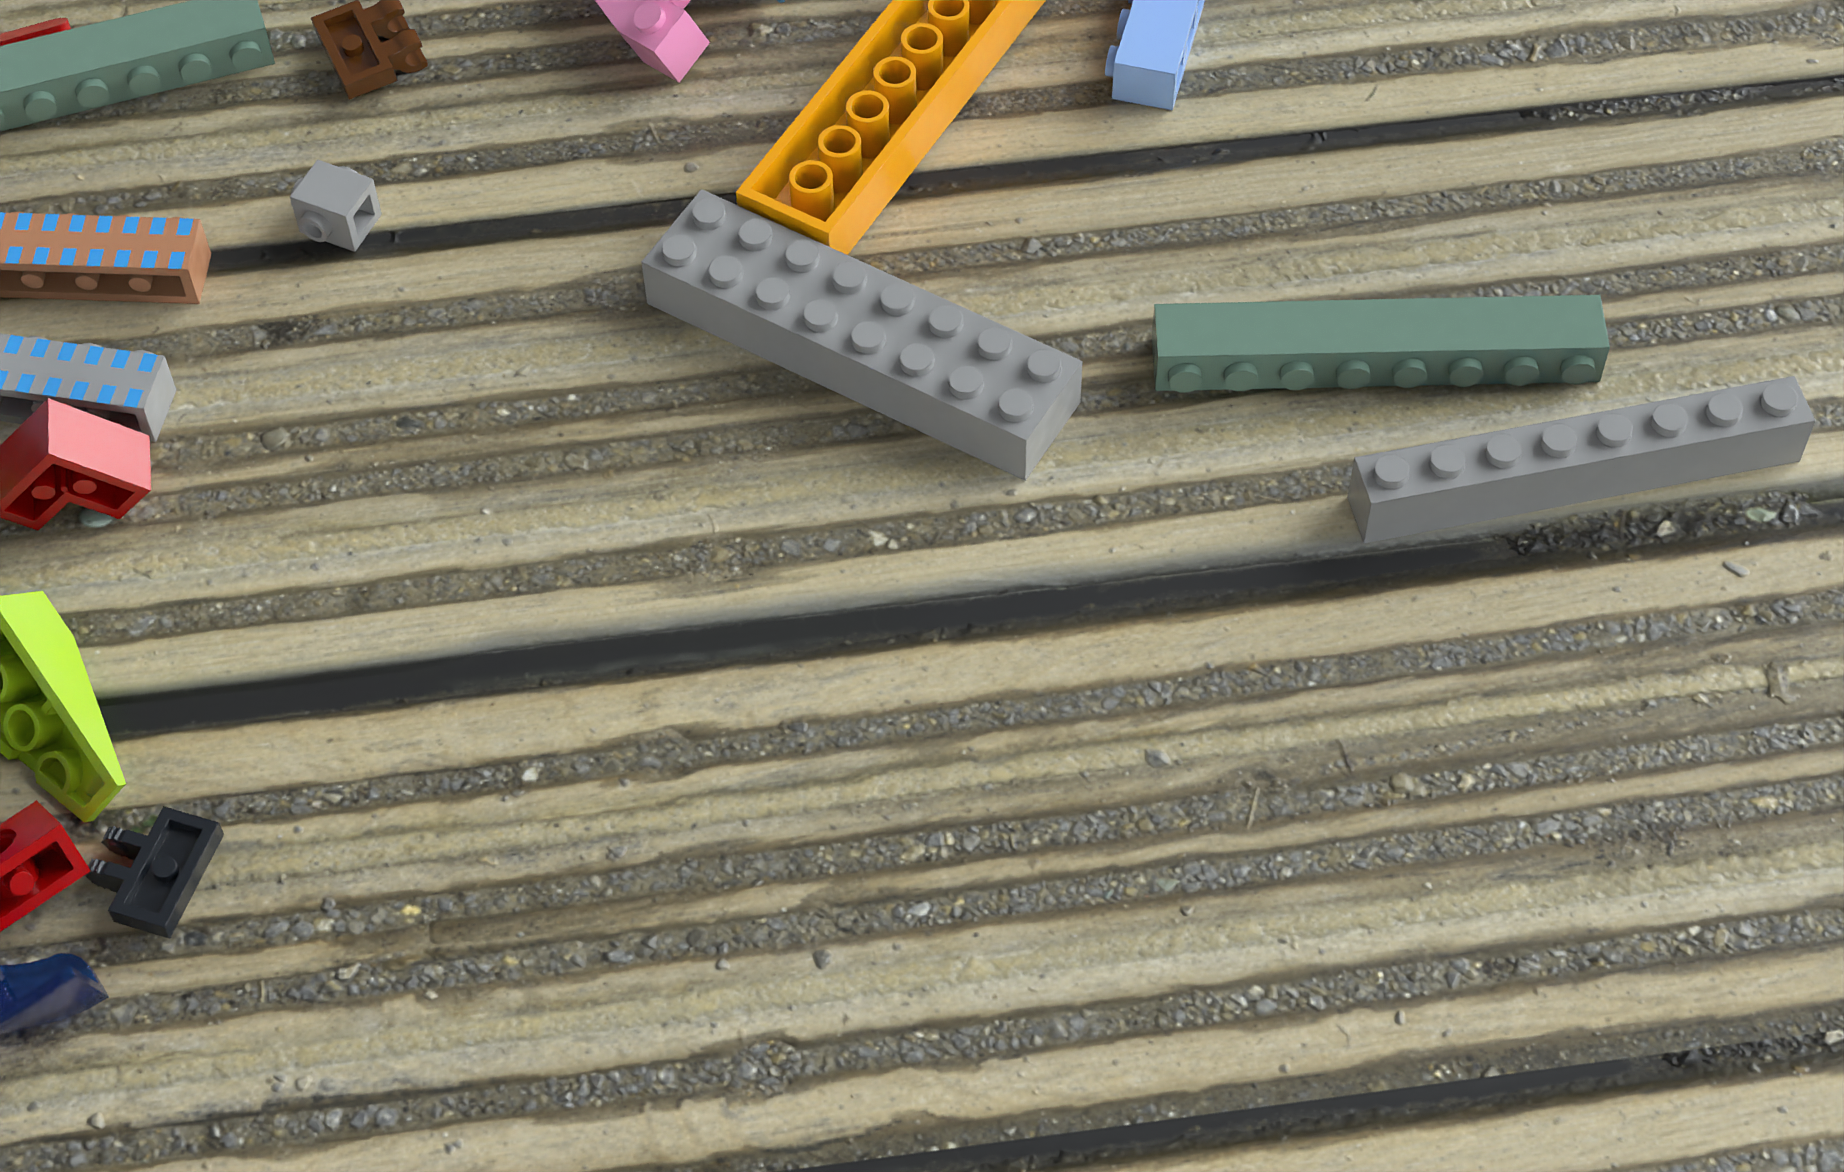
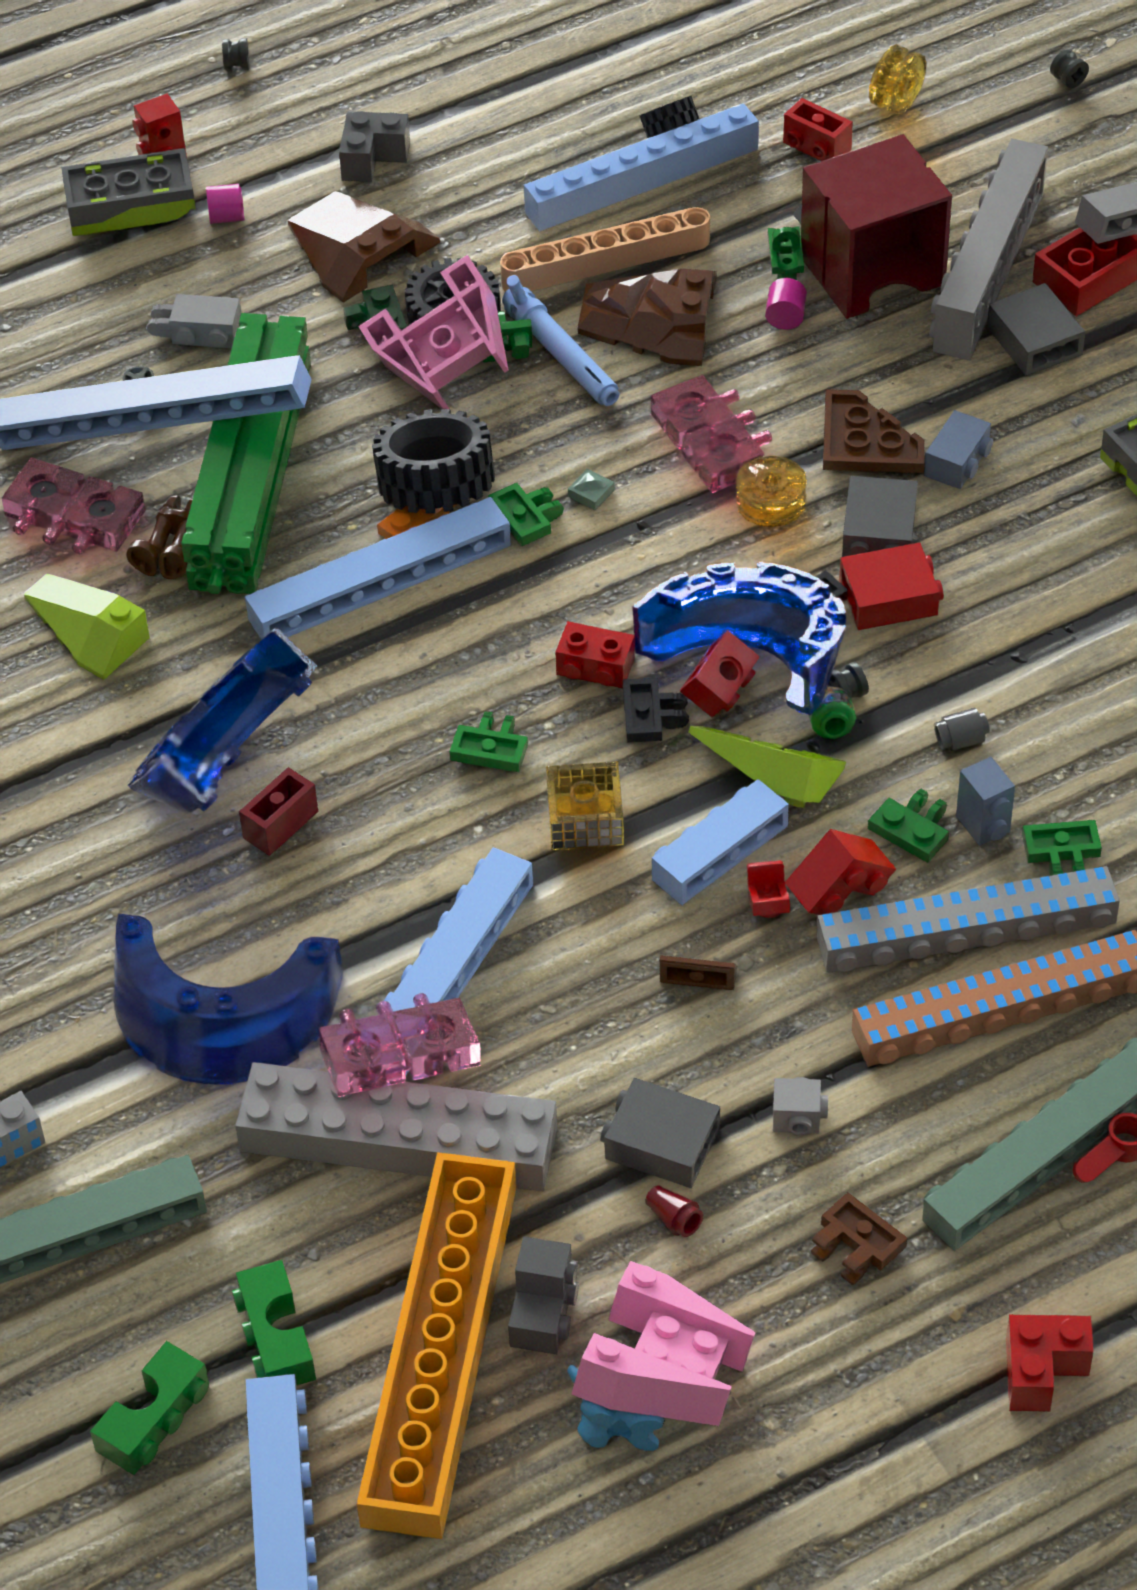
camera: 160 degrees right, 5 degrees down
none -> green arch [90,1341,209,1475]
none -> clear blue windscreen [113,914,343,1085]
none -> clear blue windscreen [127,627,318,814]
none -> green arch [232,1260,316,1385]
none -> dark red brick [239,767,319,856]
none -> clear pink piece [319,993,480,1097]
none -> light blue brick [344,847,533,1081]
none -> green hinge [449,711,528,772]
none -> dark grey brick [508,1236,579,1355]
none -> clear yellow brick [546,761,624,850]
none -> red brick [555,621,635,688]
none -> dark grey brick [600,1078,720,1189]
none -> dark red cone [645,1185,703,1237]
none -> light blue brick [652,779,789,905]
none -> reddish brown slope [659,955,737,990]
none -> red bracket [747,860,790,918]

